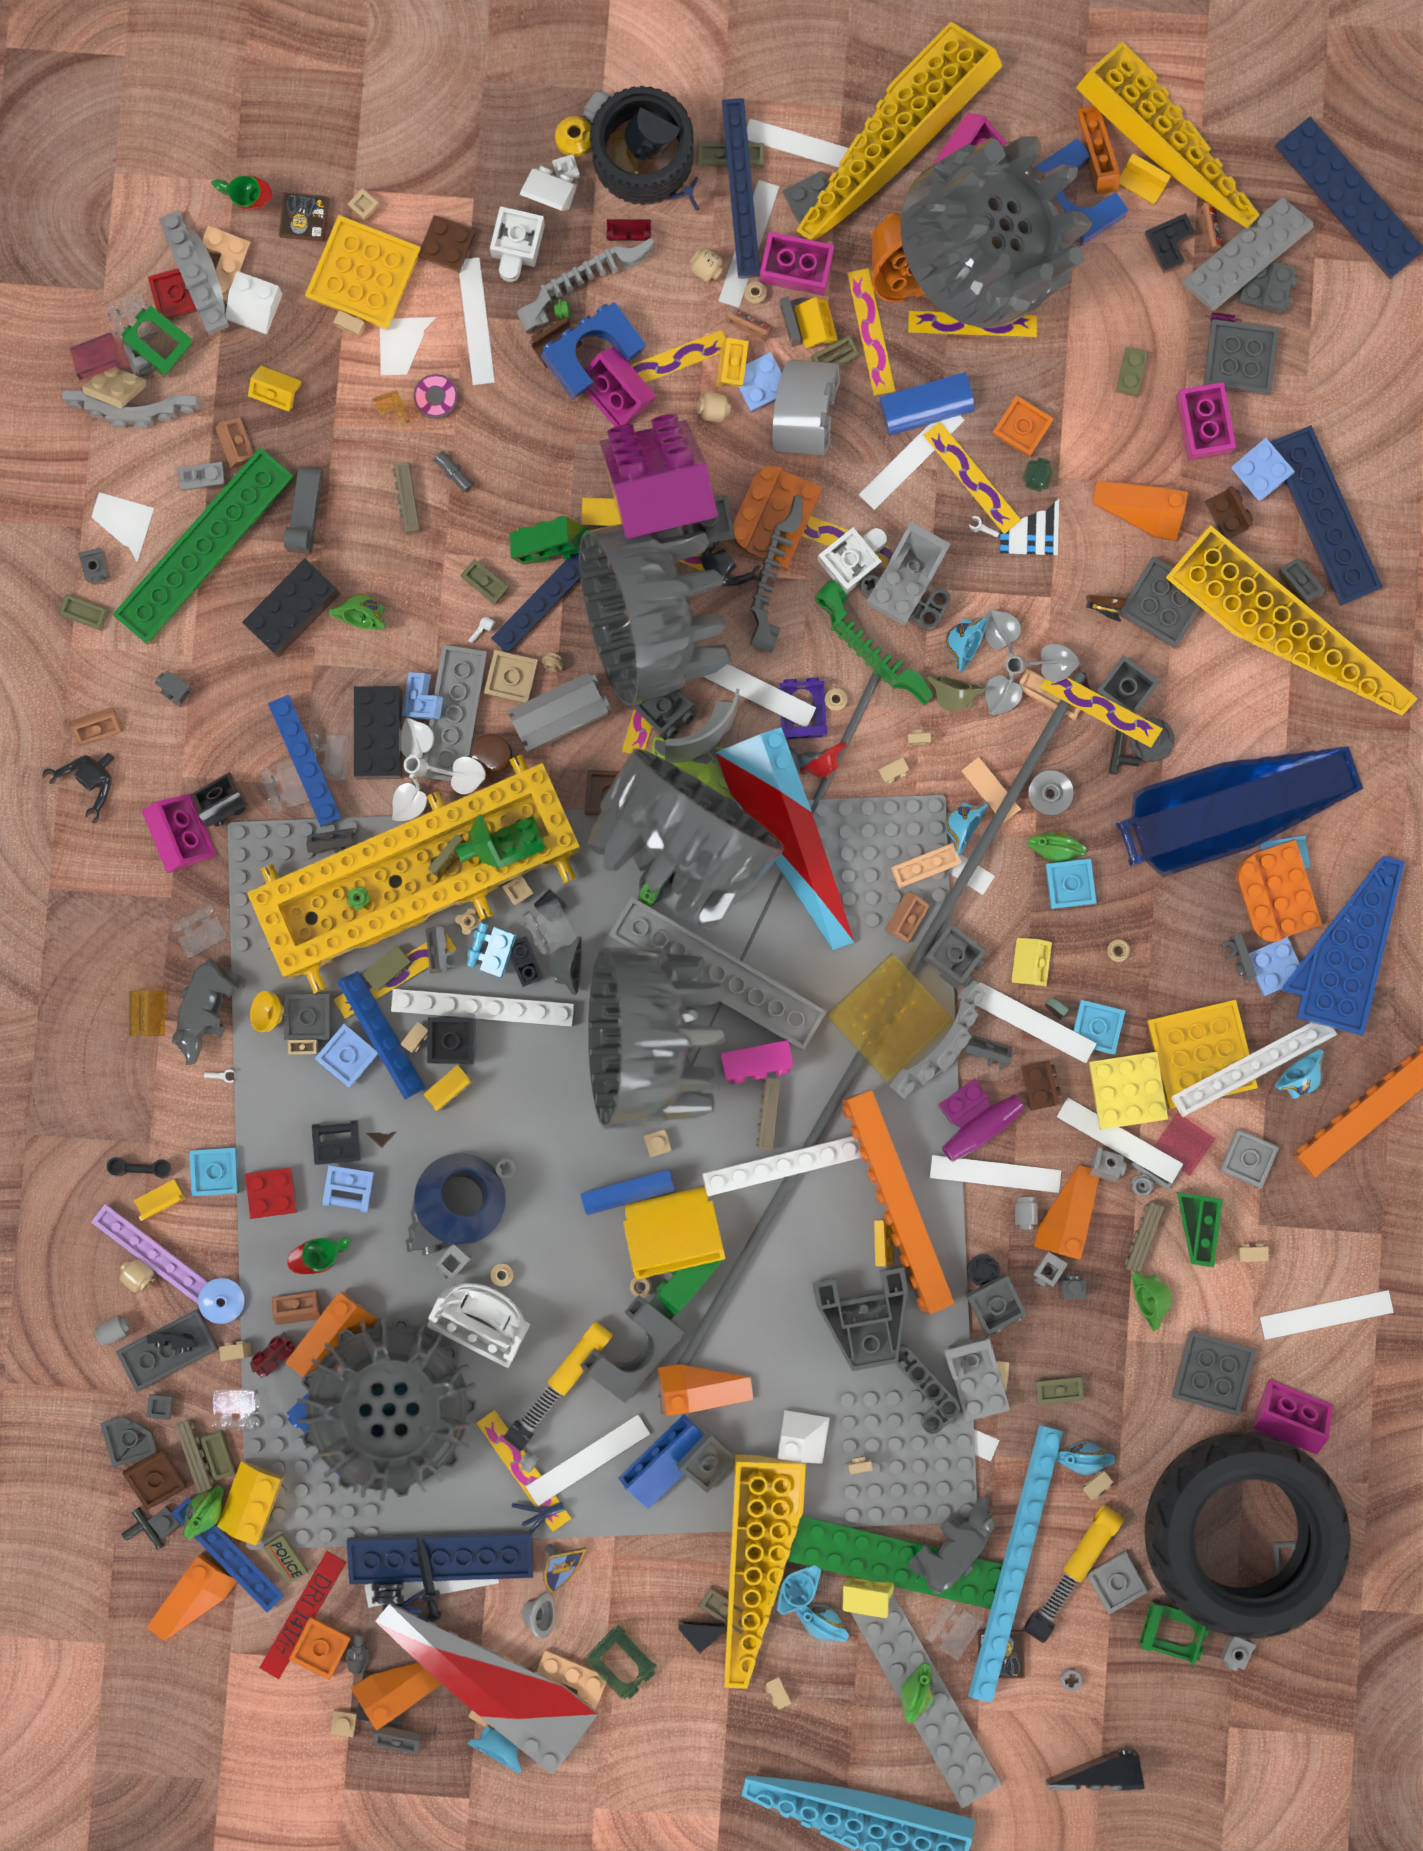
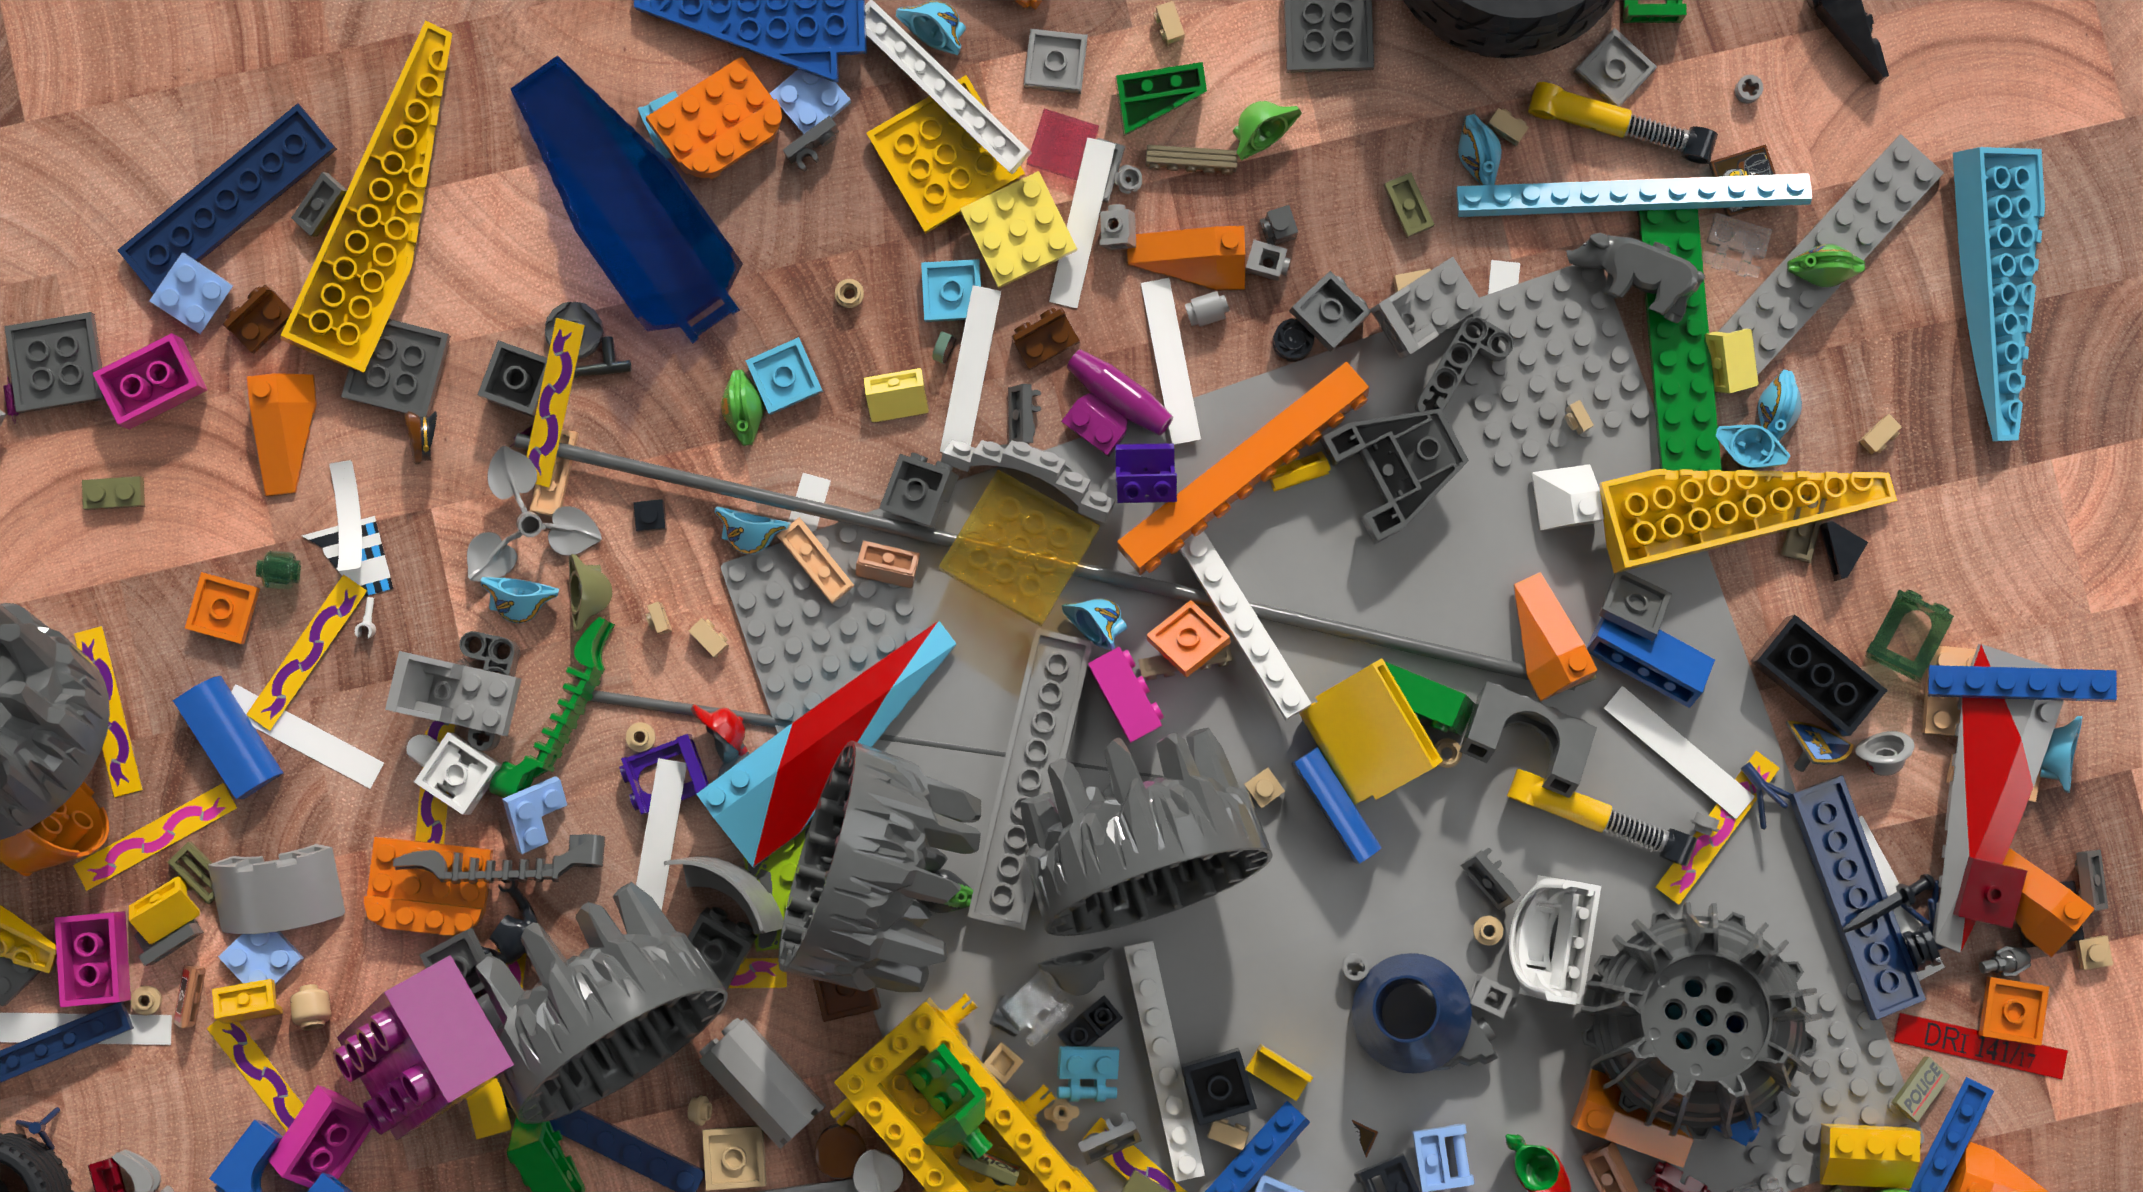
camera: 105 degrees left, 0 degrees up
tan head [689,248,723,282] -> none
light nougat tile [961,757,1021,824] -> none
light grey dish [1028,770,1074,815] -> none
none -> white sticker [329,460,362,571]
none -> light blue plate [502,776,567,854]
none -> black plate [633,499,667,532]
none -> medium azure hat [1062,598,1127,650]
none -> dark purple panel [1115,443,1177,503]
none -> plate [1147,600,1231,678]
none -> dark grey plate [1460,848,1521,911]
none -> black brick [1750,614,1888,737]
none -> blue plate [1928,665,2117,702]
none -> dark red plate [1953,857,2028,928]

